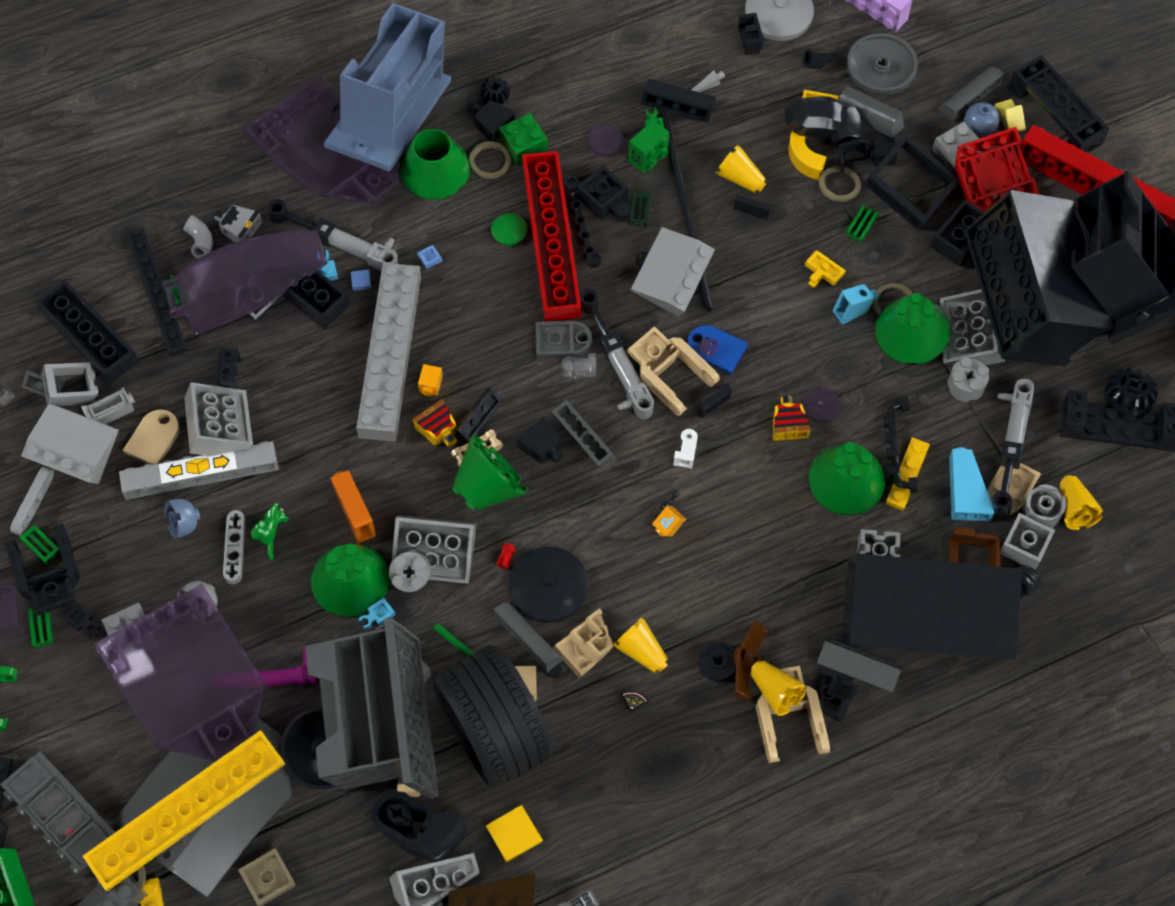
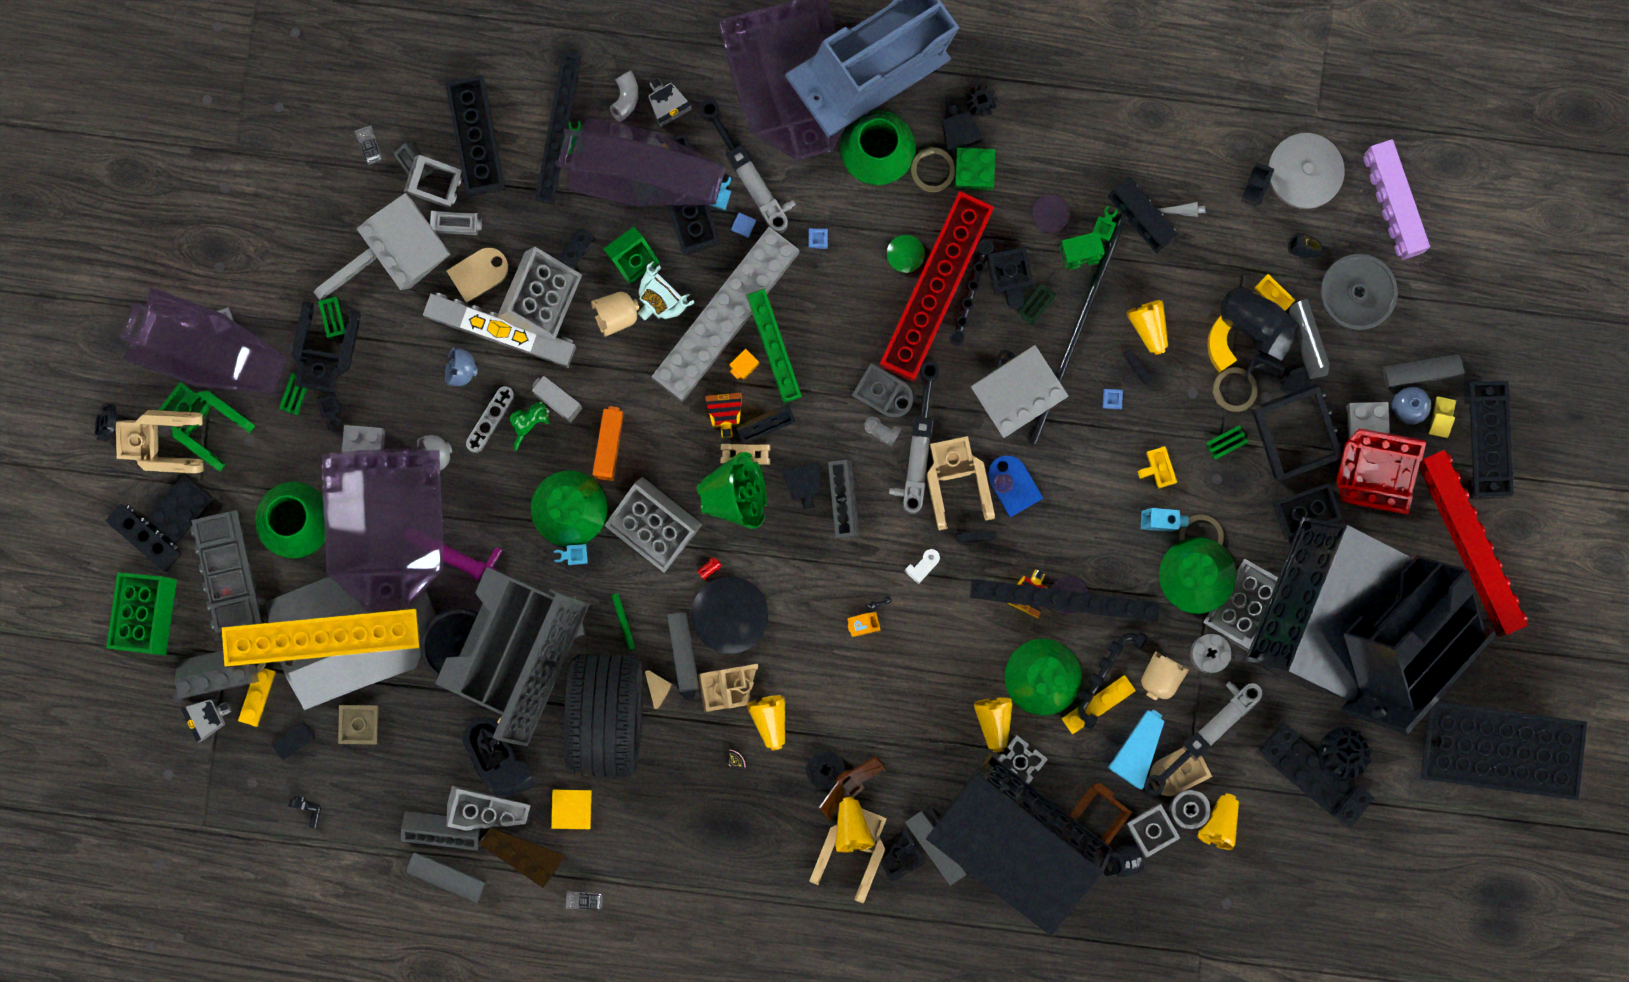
camera: 30 degrees right, 20 degrees up
light grey brick [389,551,431,592] -> none
none -> green cone [255,482,332,559]
none -> light grey window [532,376,583,423]
none -> tan cylinder [591,292,639,337]
none -> green slope [603,227,660,285]
none -> light aqua torso [637,261,694,321]
none -> green tile [746,288,802,403]
none -> black plate [969,579,1160,622]
none -> yellow cone [974,697,1013,752]
none -> medium blue tile [1102,389,1123,410]
none -> tan cylinder [1141,651,1189,700]

